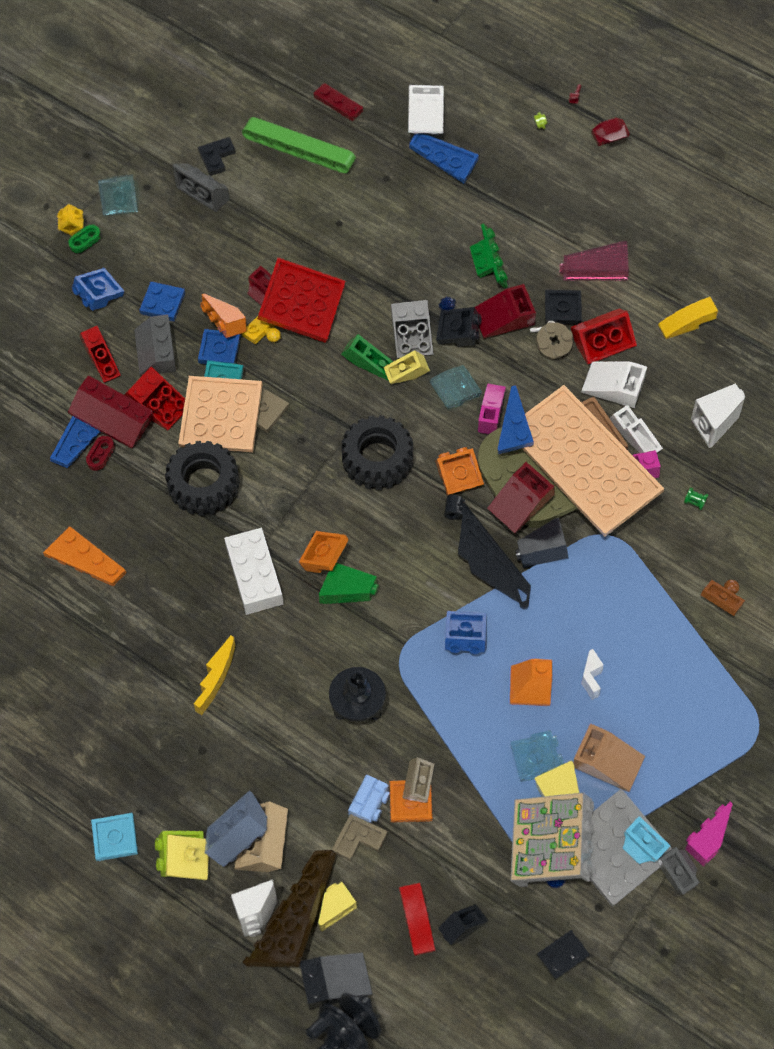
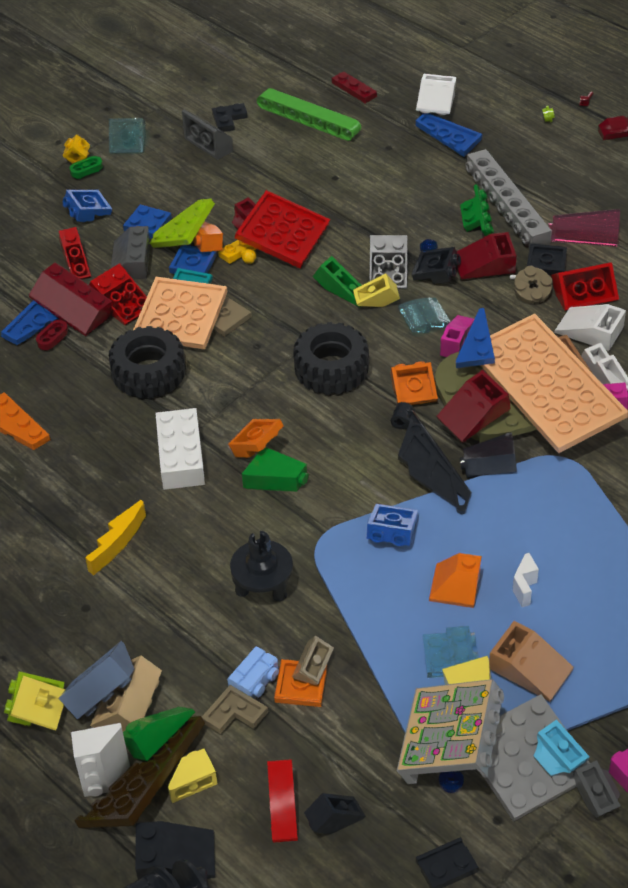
camera: 10 degrees right, 15 degrees down
none -> green slope [123,707,195,761]
none -> lime plate [150,199,215,248]
none -> light grey brick [465,149,552,248]

